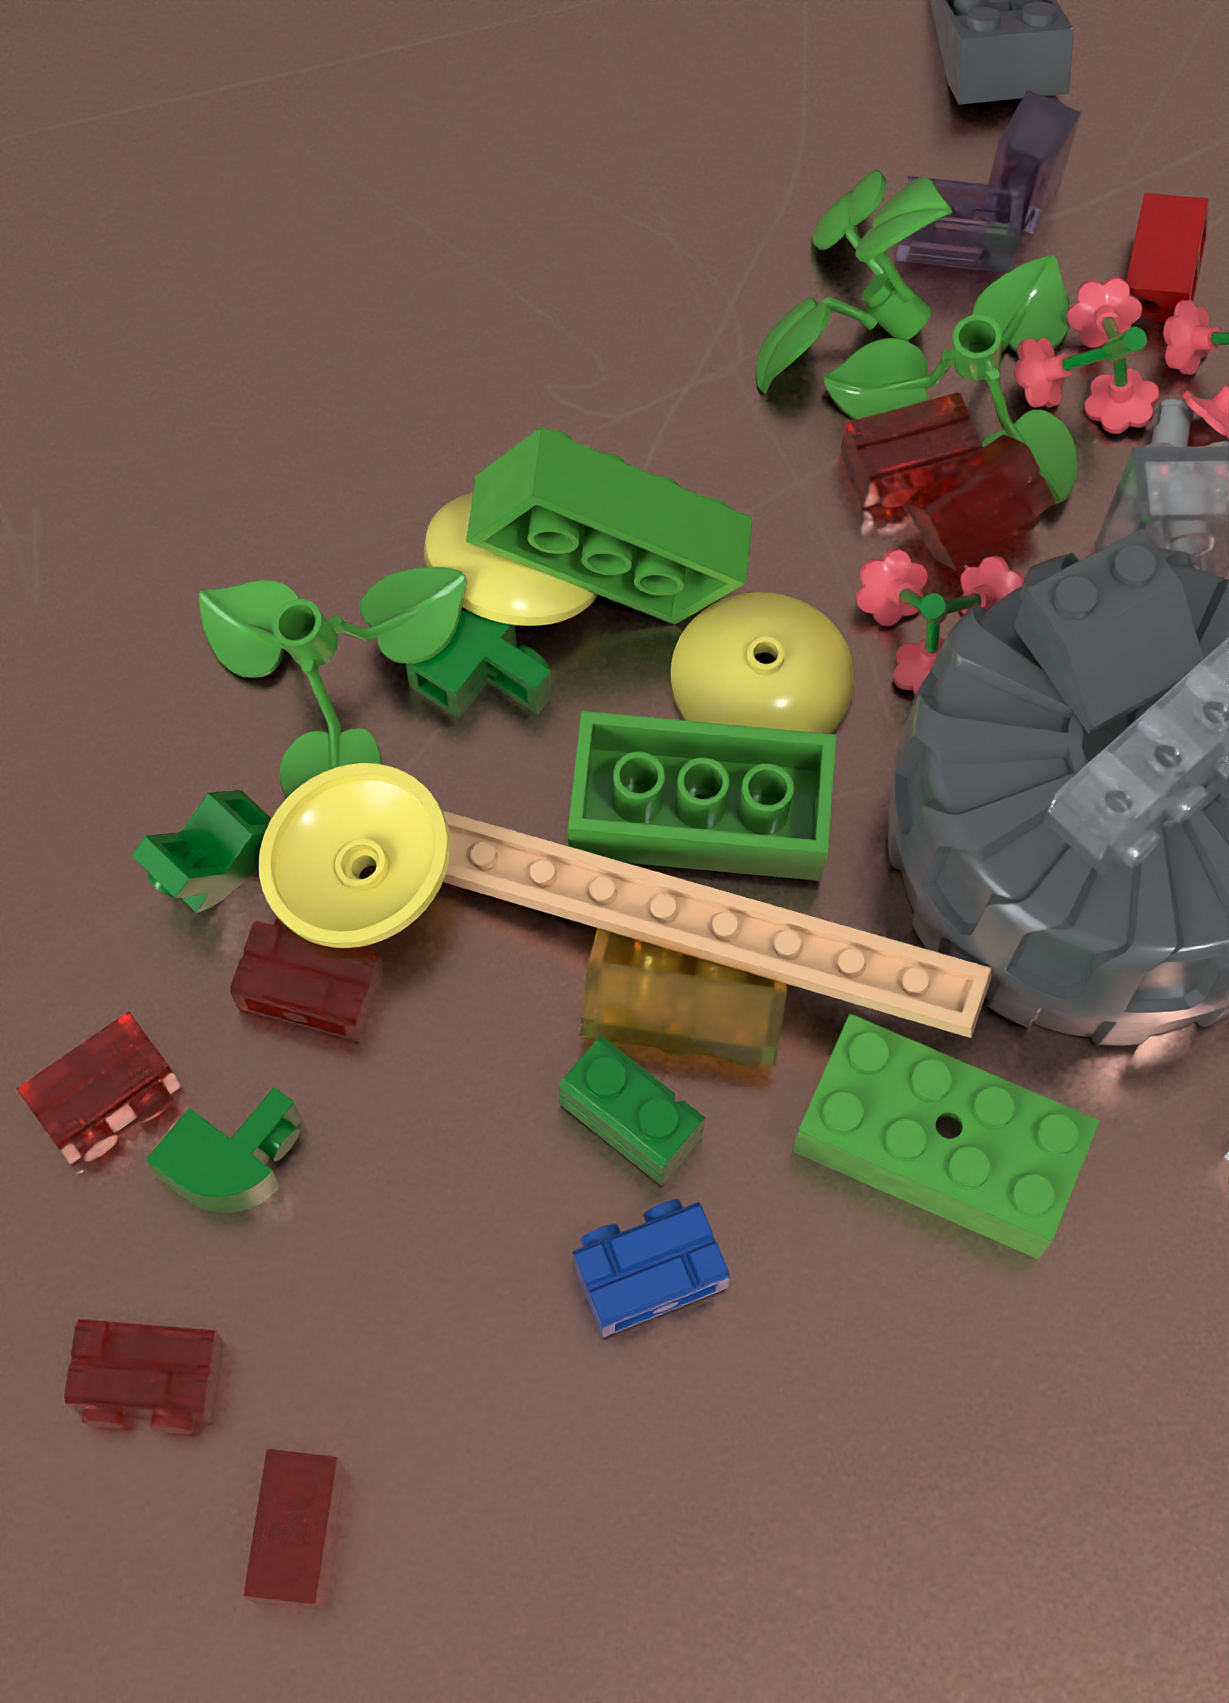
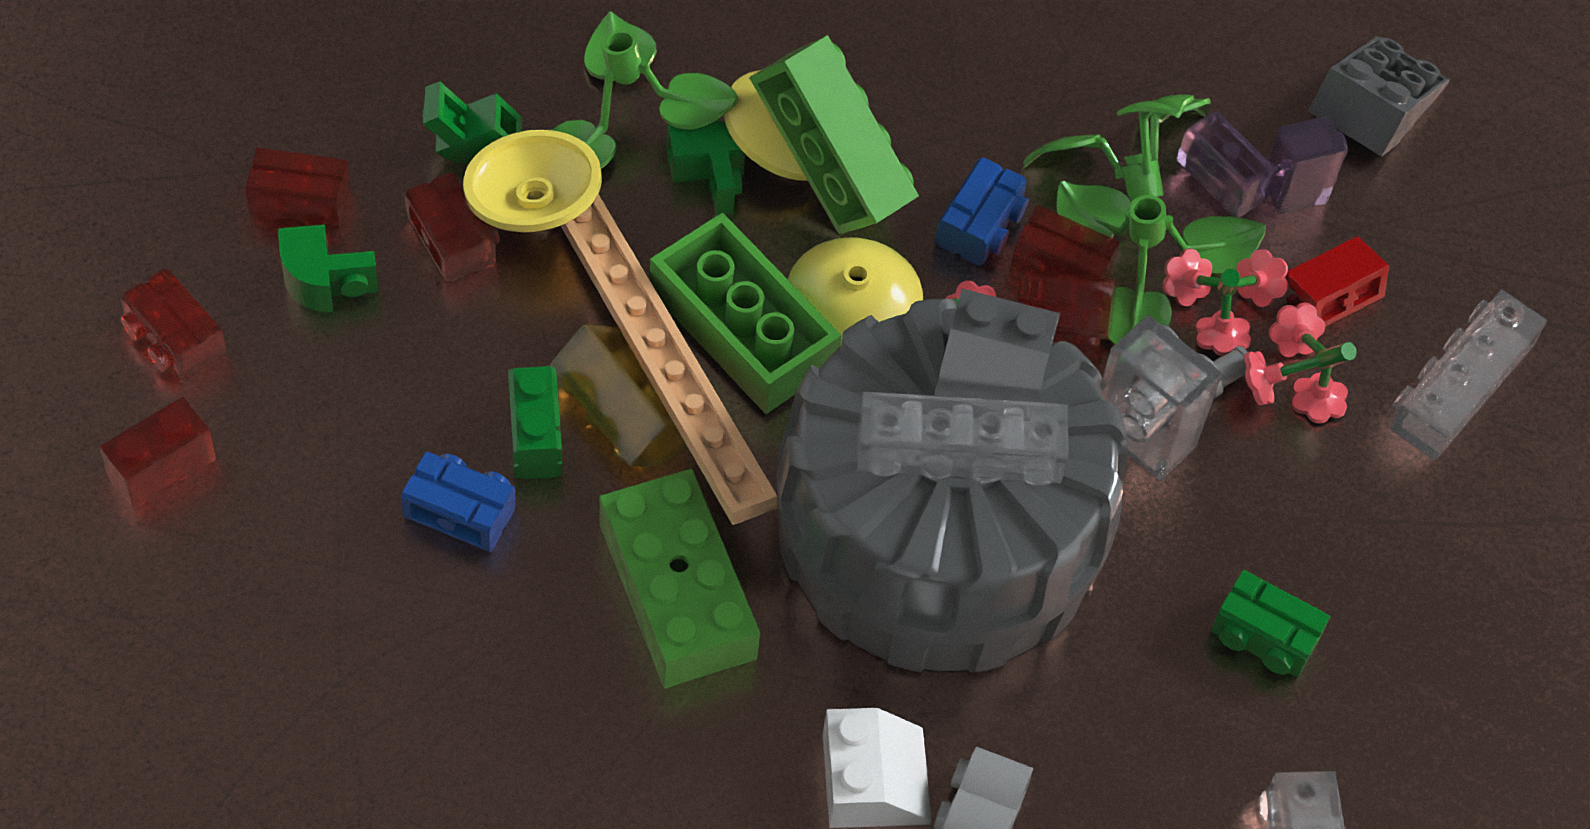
camera: 40 degrees right, 10 degrees down
none -> blue brick [935,157,1029,266]

